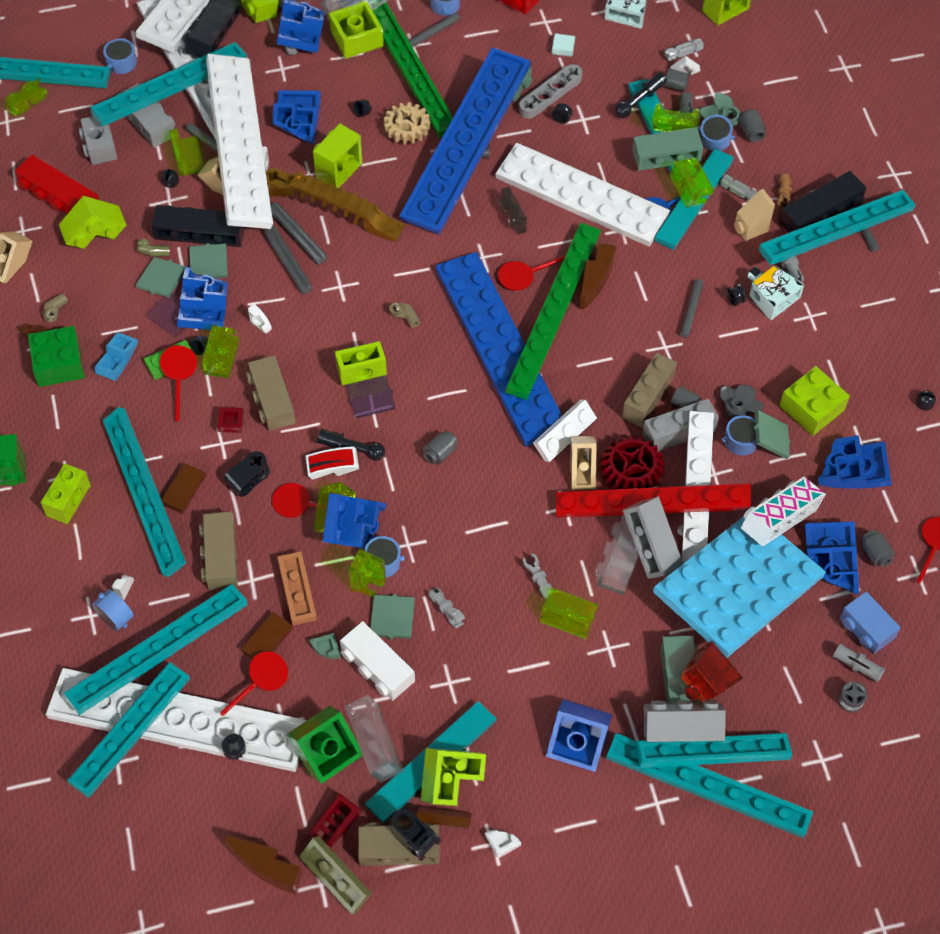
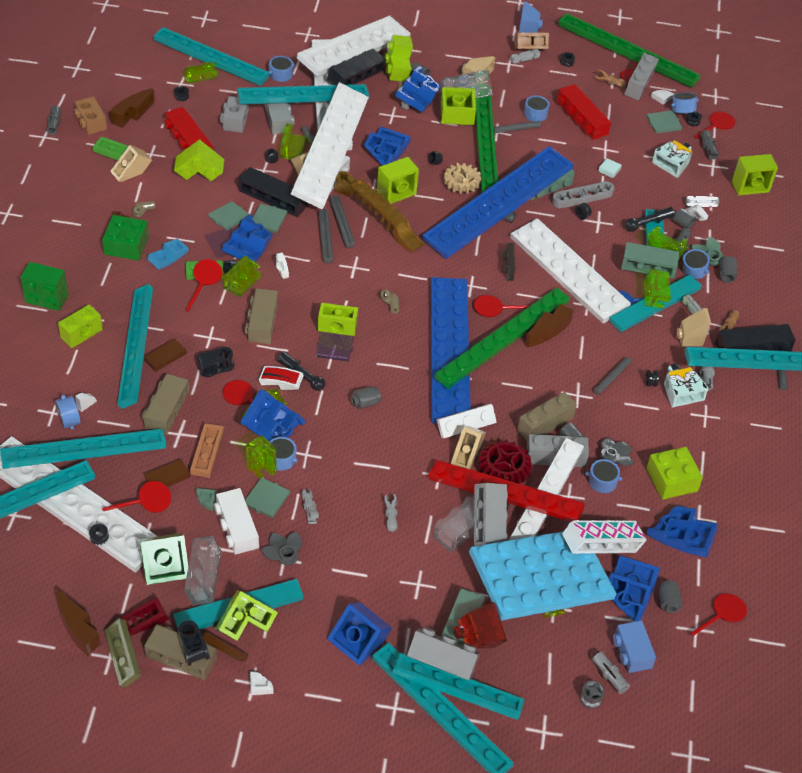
camera: 20 degrees right, 10 degrees down
olive arm [137,239,169,257] -> none
dark red plate [217,407,244,433] -> none
clear neon green hinge [540,588,598,639] -> none
sand green piece [754,410,790,459] -> none
black hinge [916,390,936,411] -> none
none -> black bush [174,85,189,101]
none -> dark grey plate [262,532,302,565]

